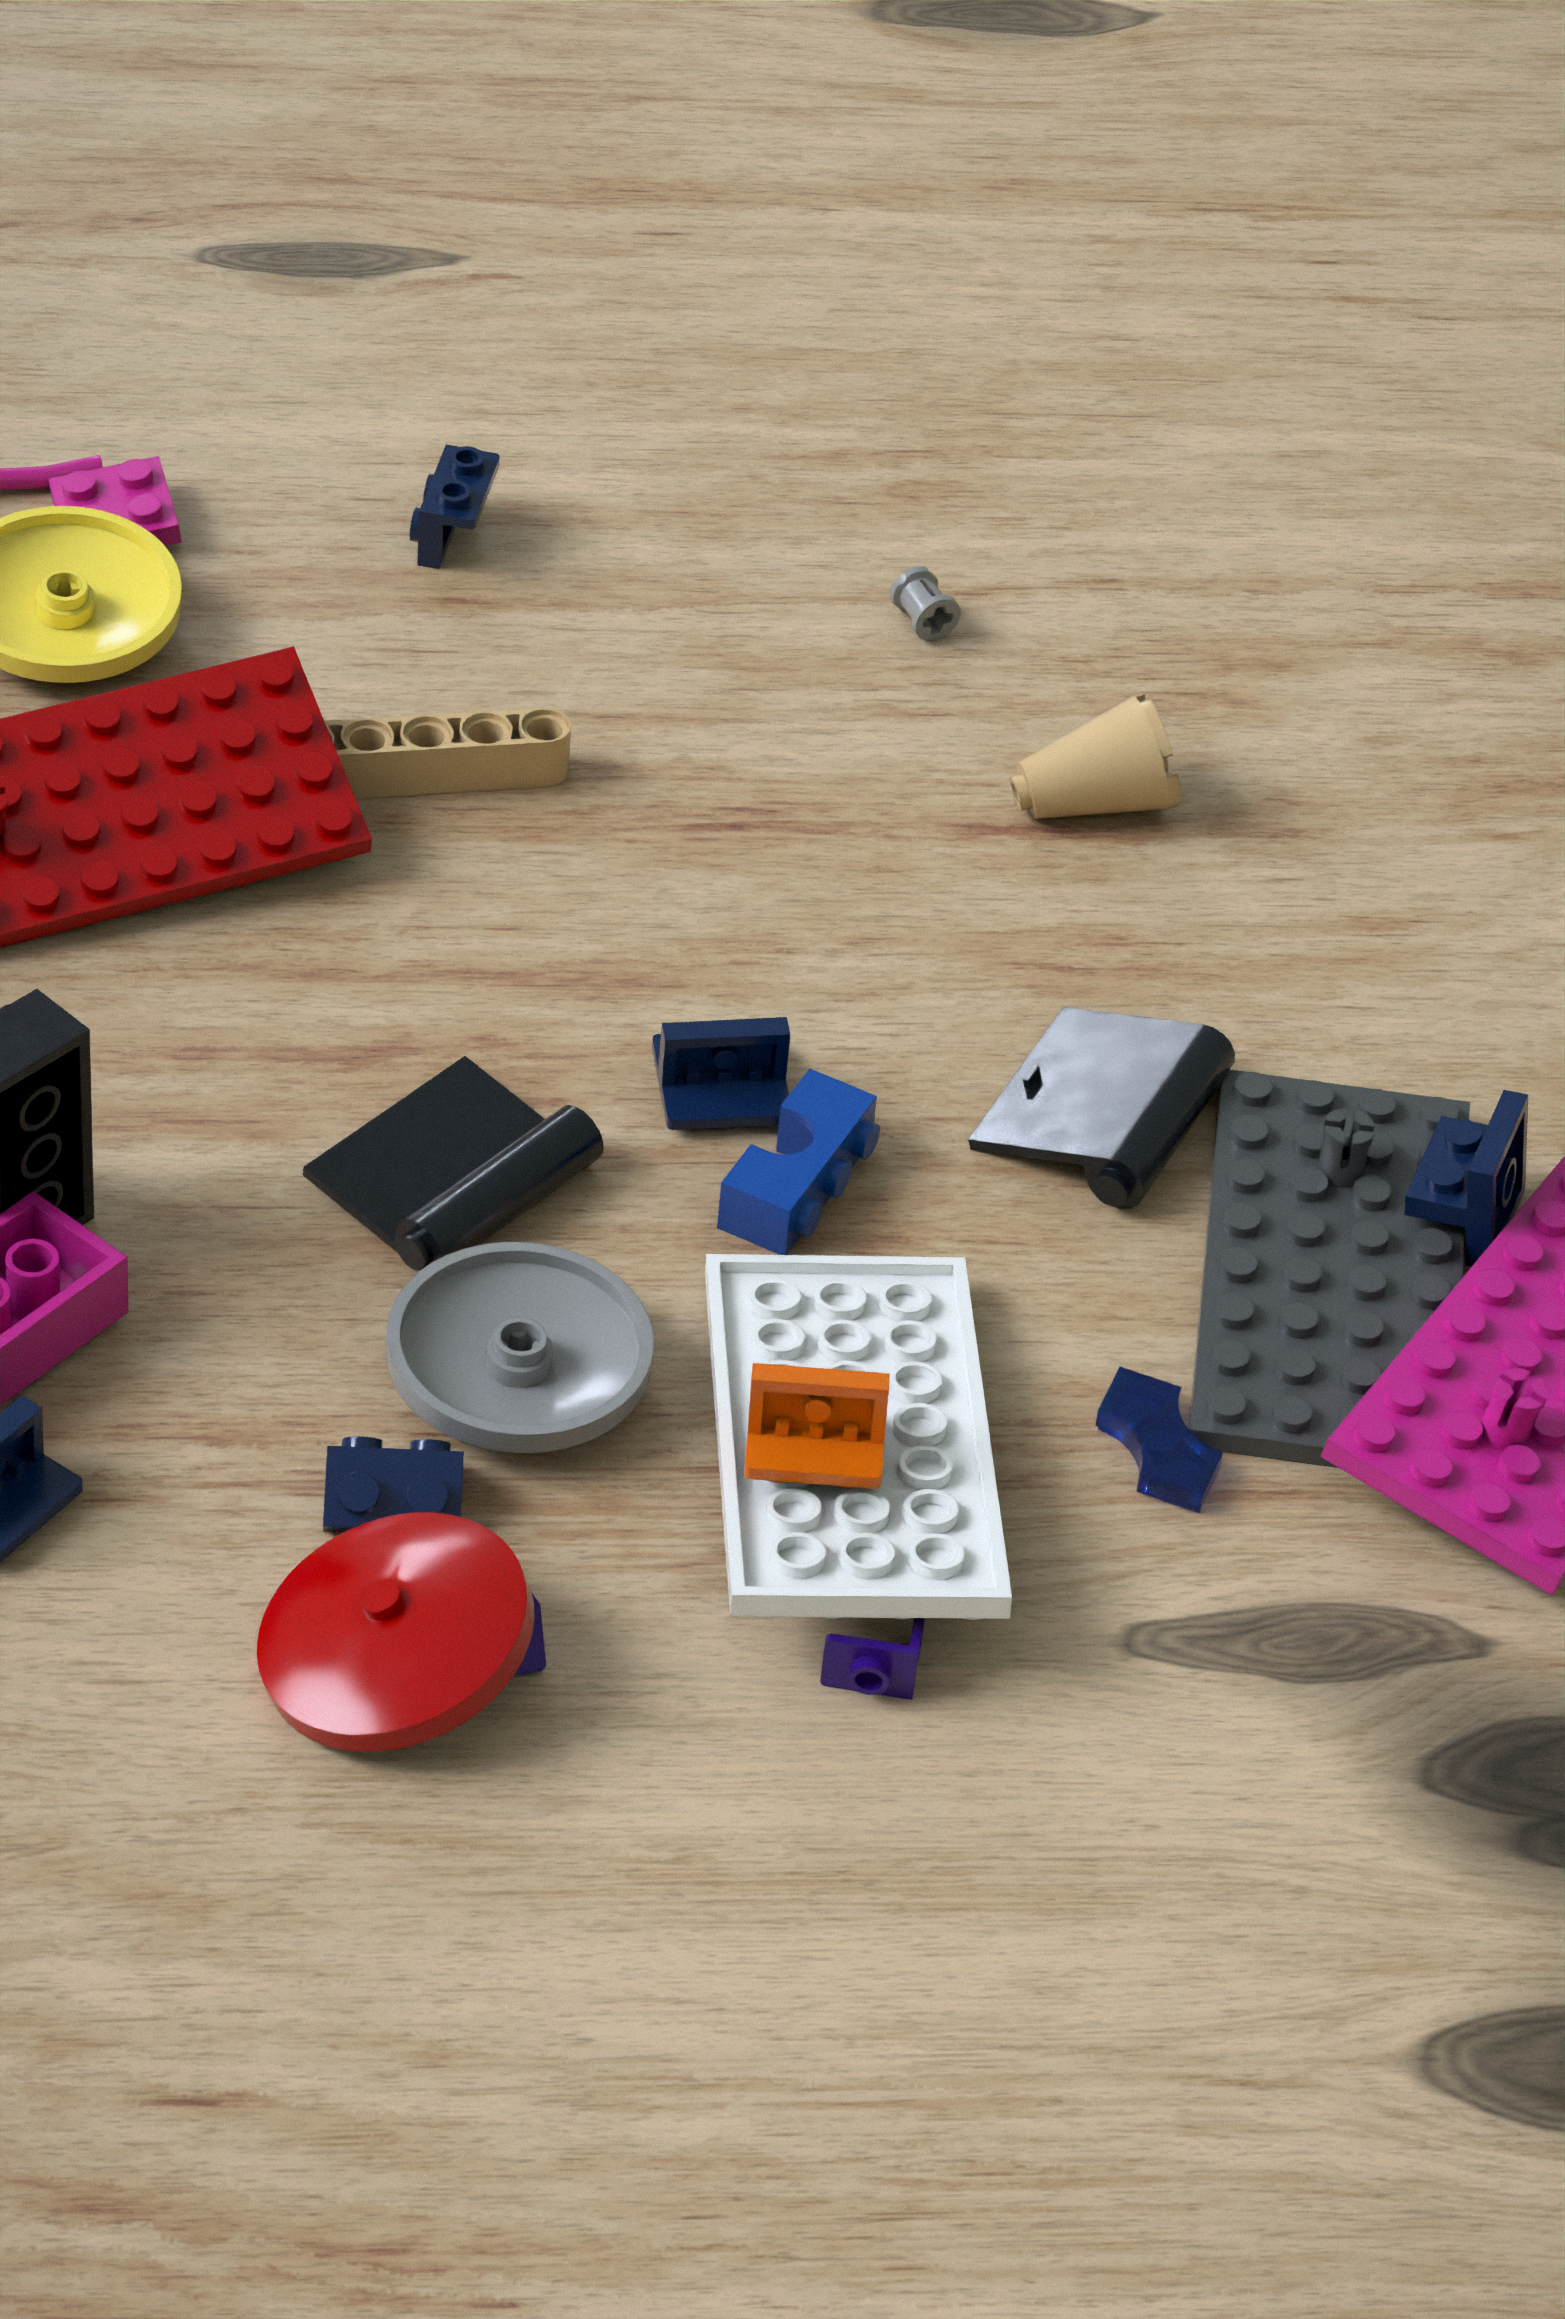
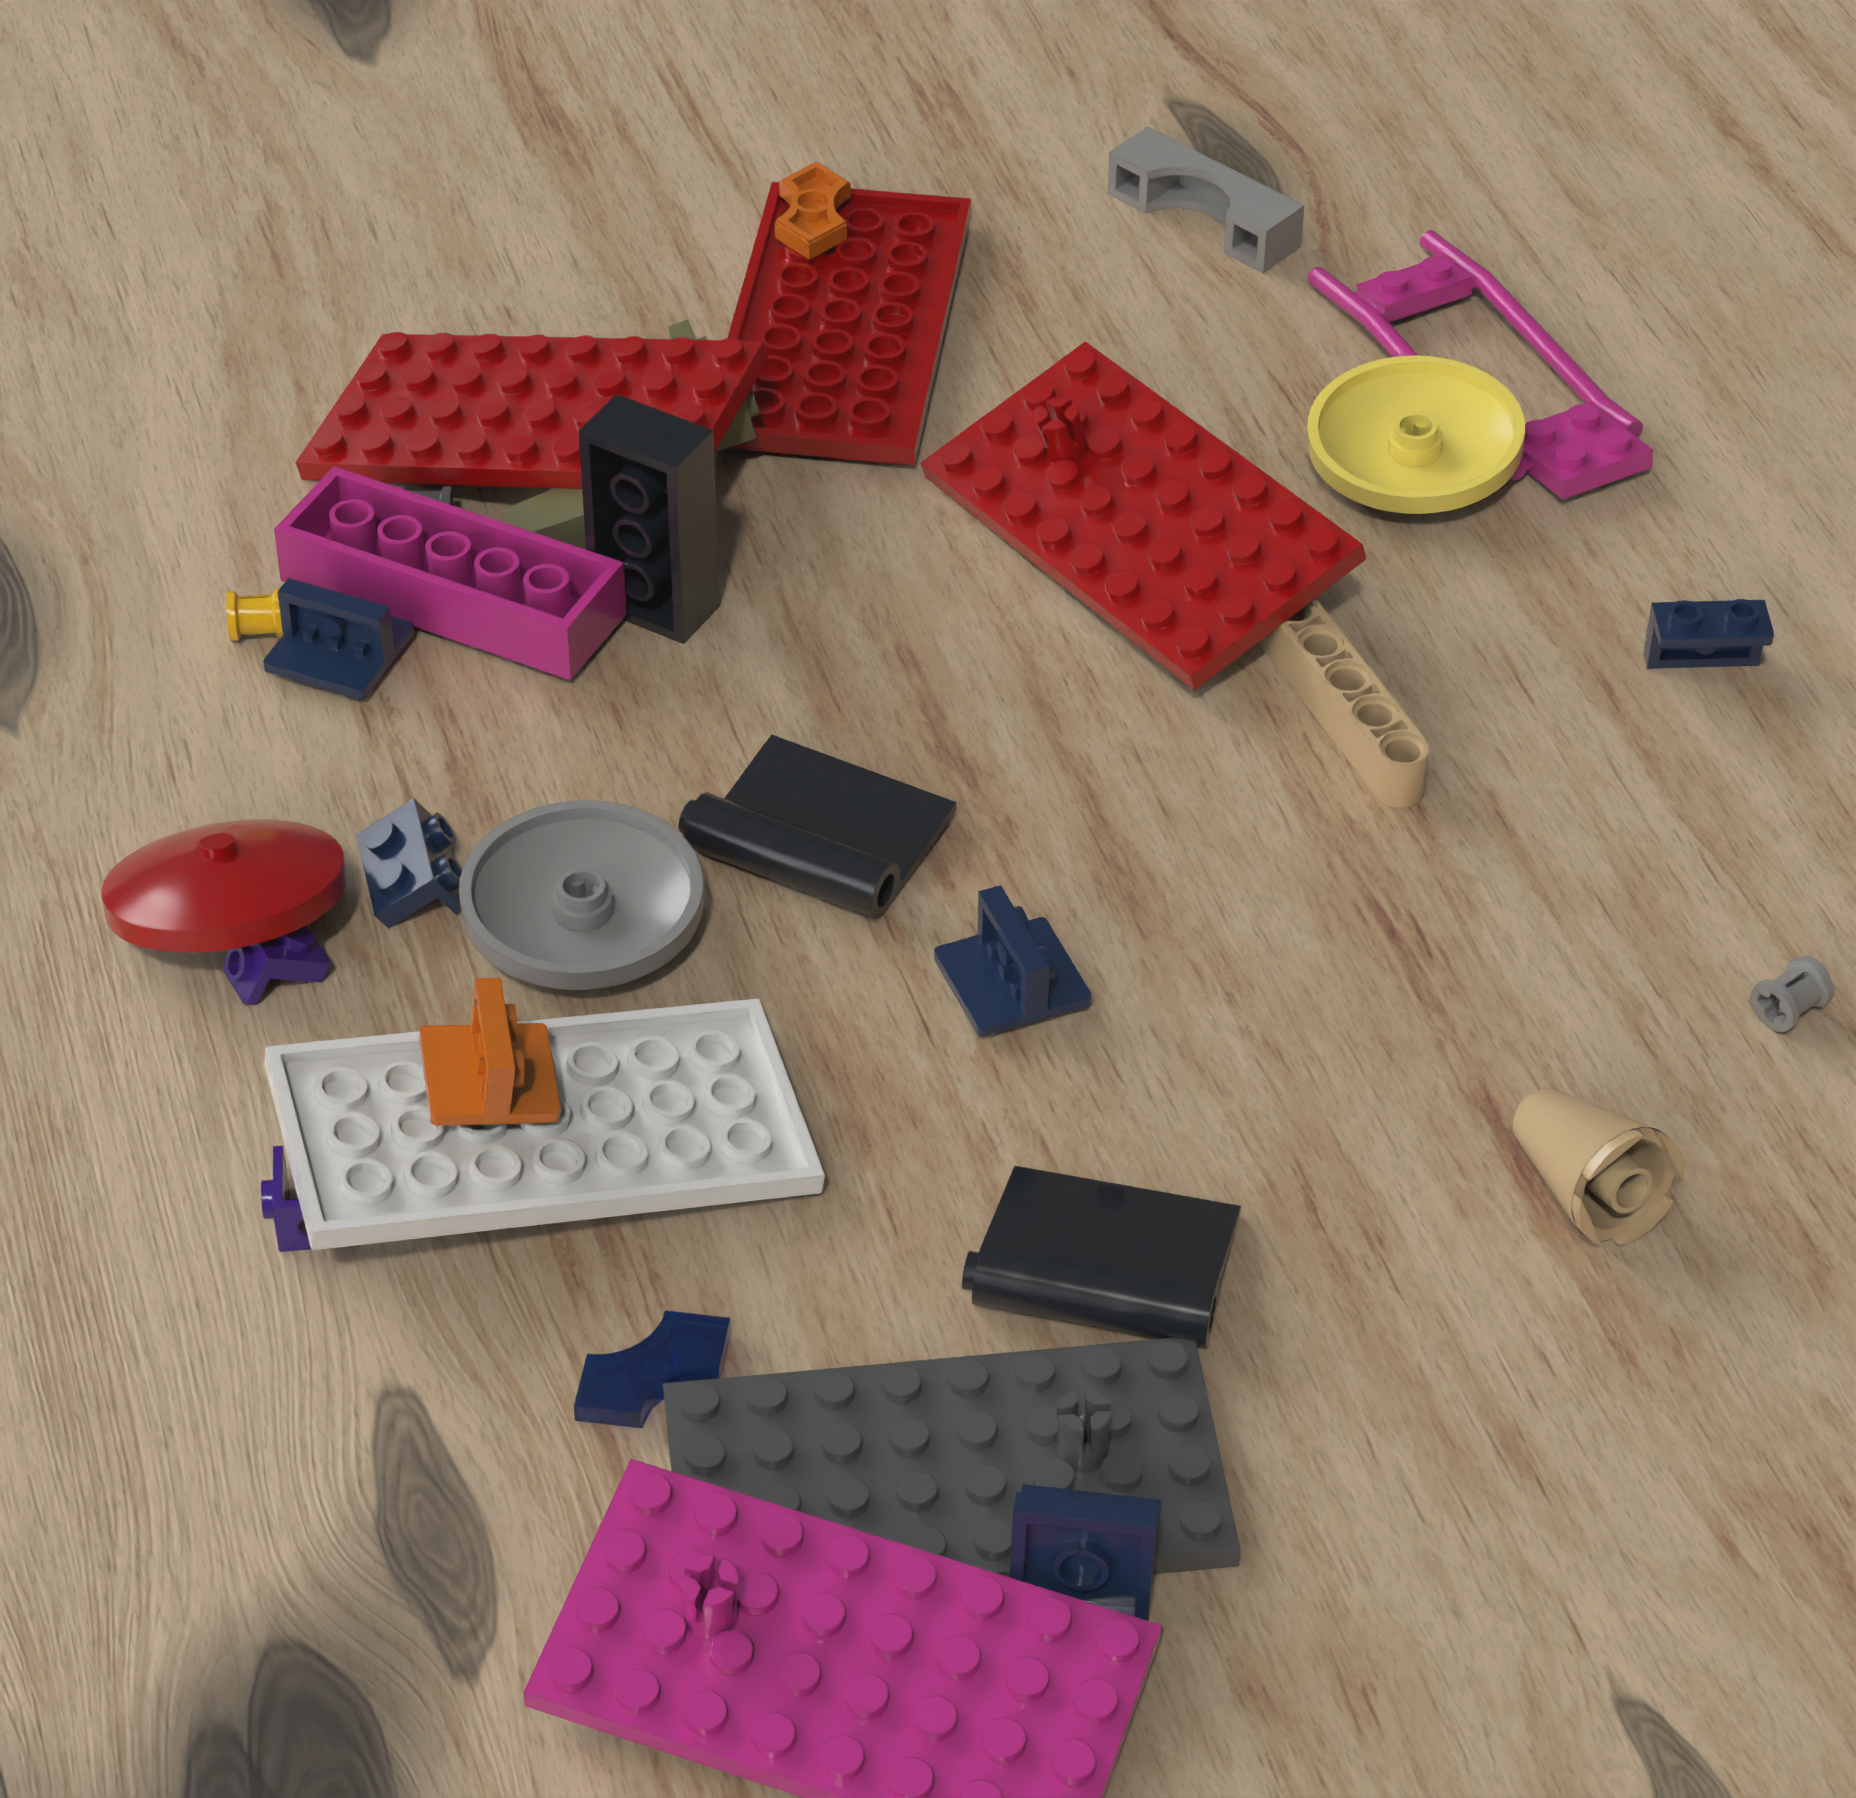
camera: 80 degrees right, 0 degrees up
blue arch [717,1068,880,1255] -> none

